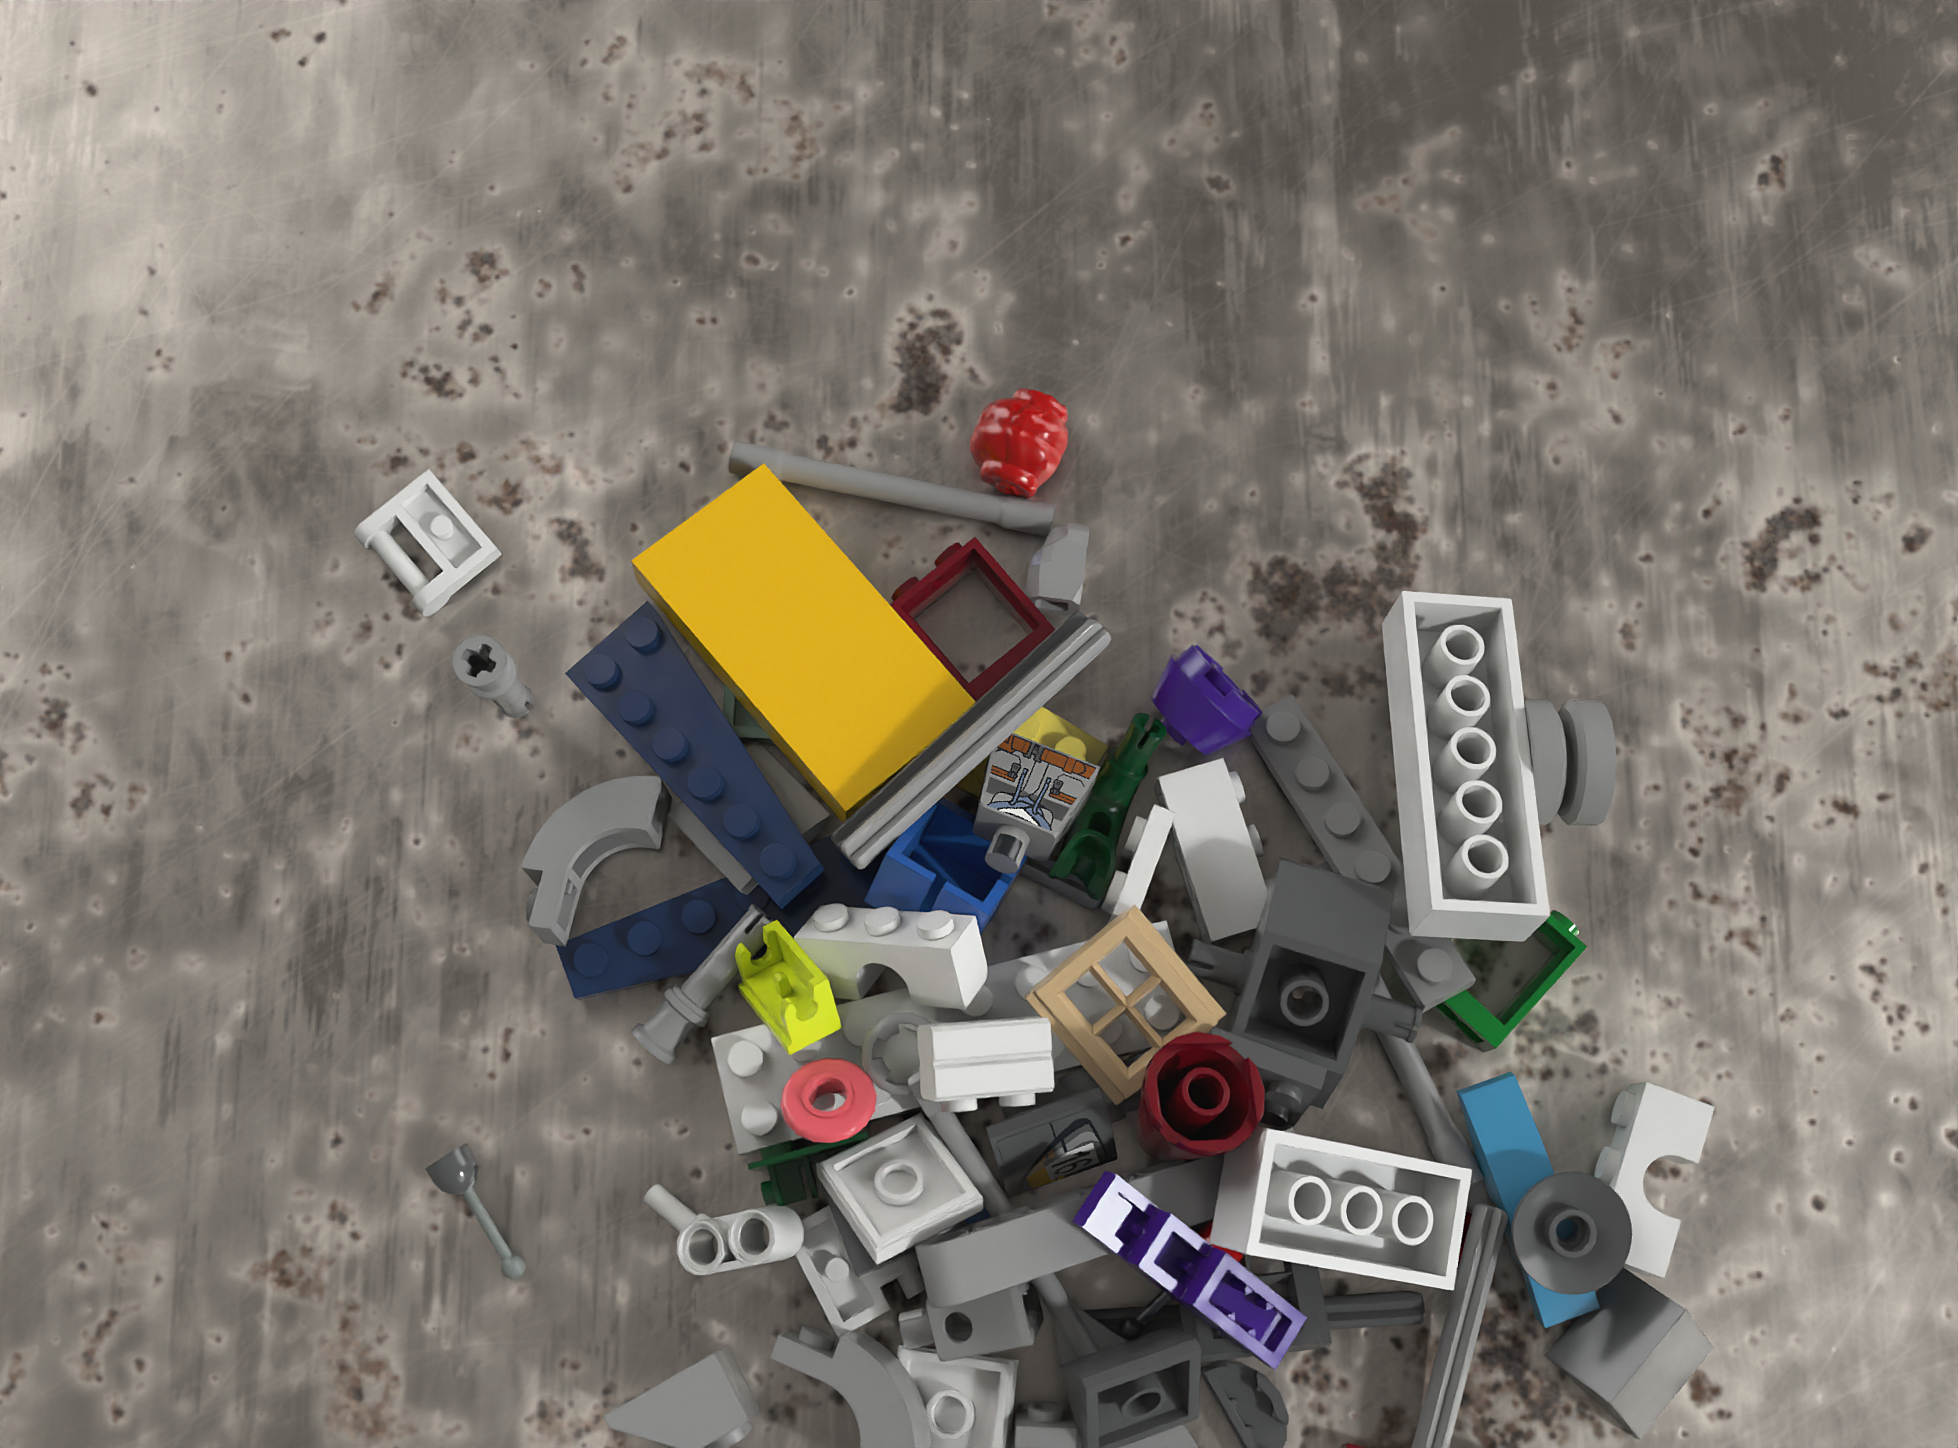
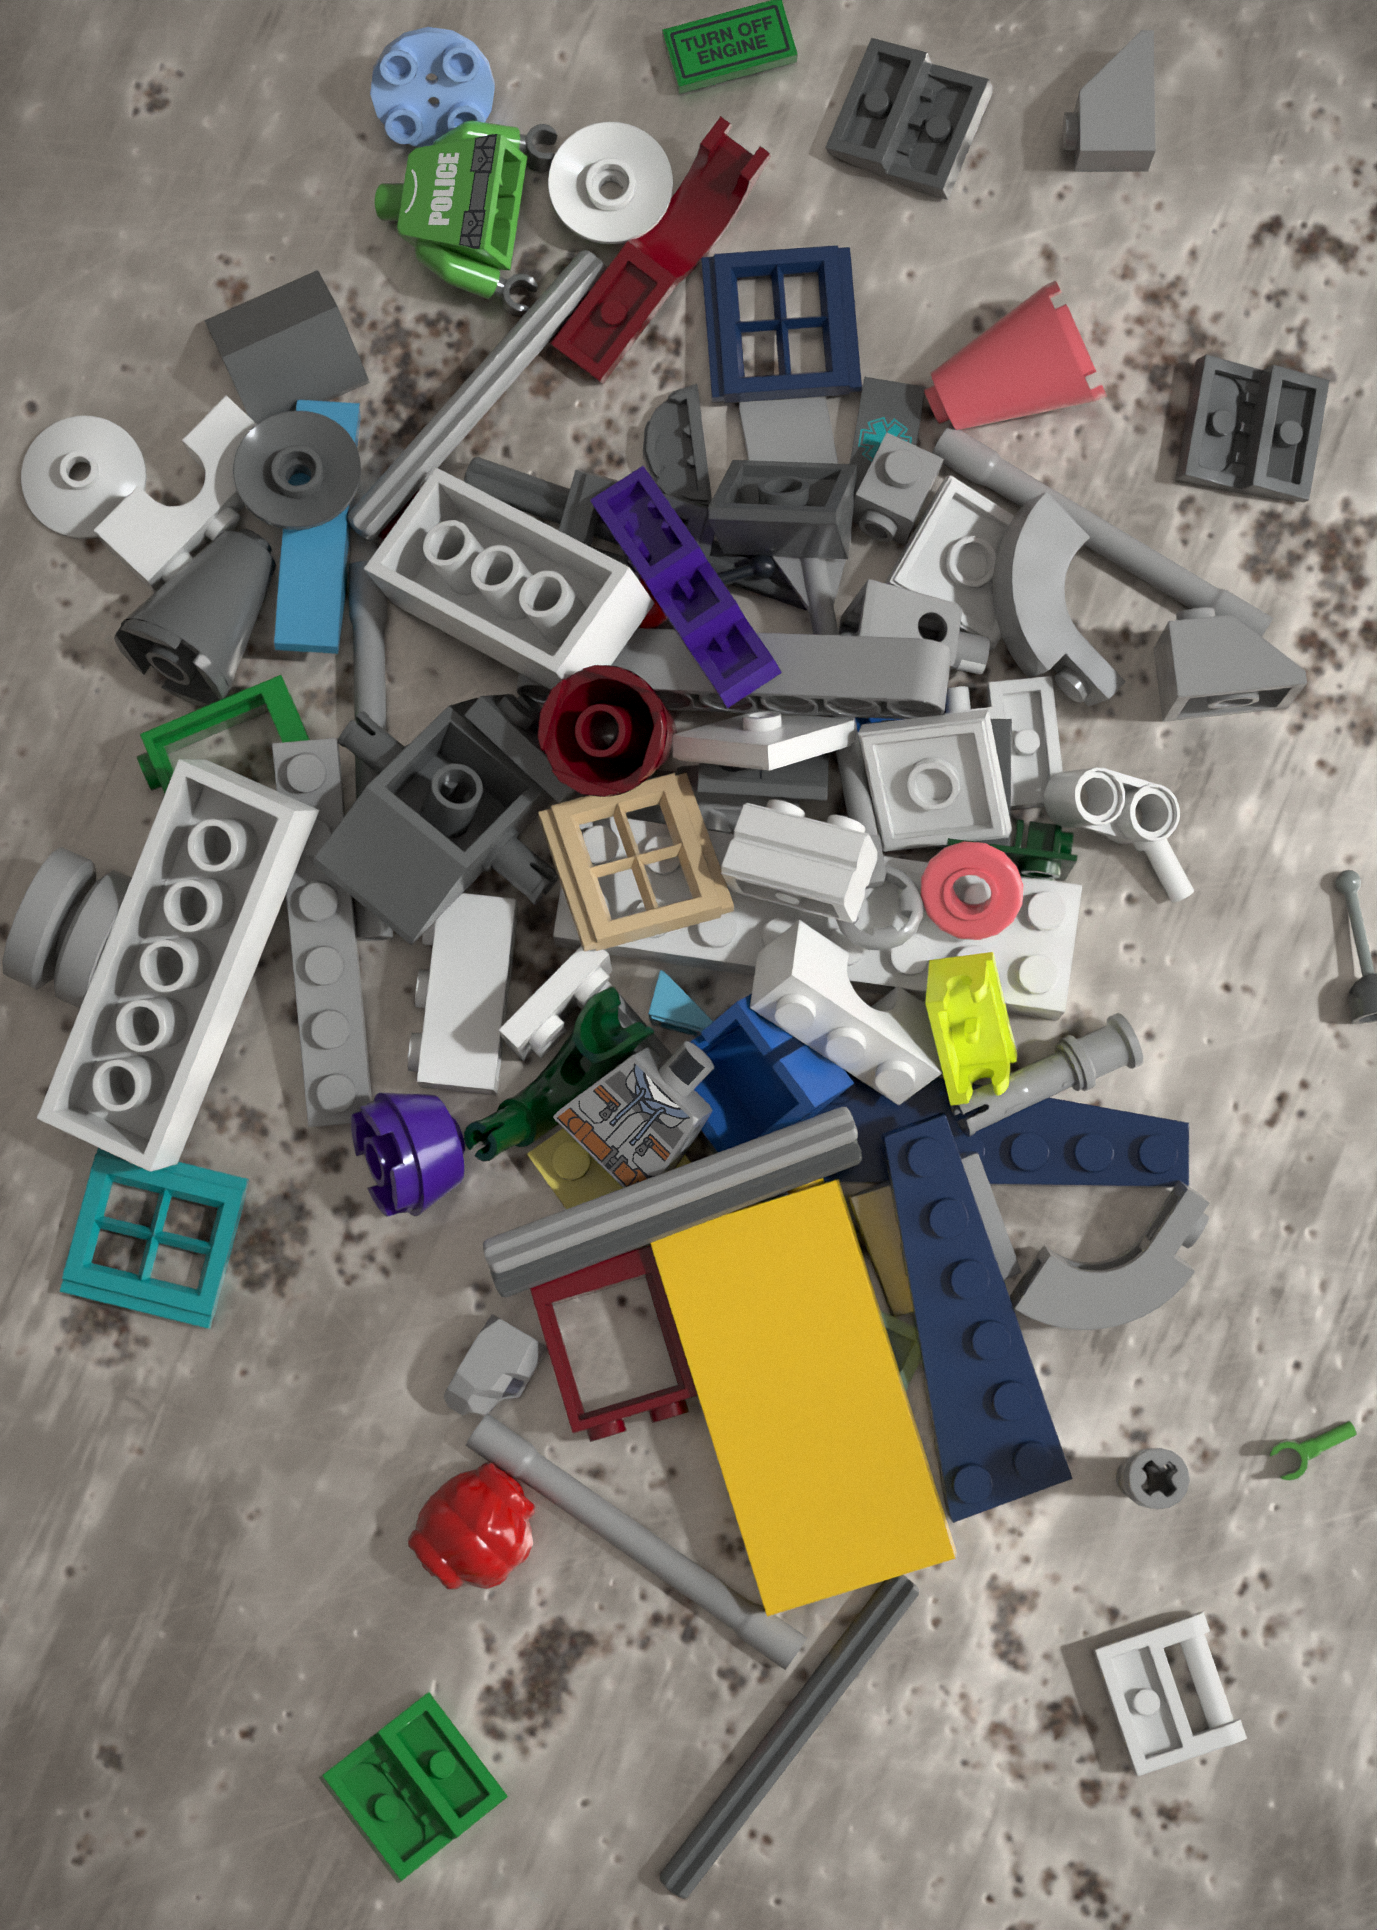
camera: 155 degrees left, 5 degrees up
none -> white dish [21,416,147,539]
none -> teal piece [59,1147,249,1329]
none -> dark grey cone [114,529,276,707]
none -> green slope [319,1692,508,1883]
none -> medium azure slope [648,970,713,1037]
none -> dark grey axle [660,1575,919,1899]
none -> white plate [672,711,855,771]
none -> bright green hand [1270,1421,1357,1480]

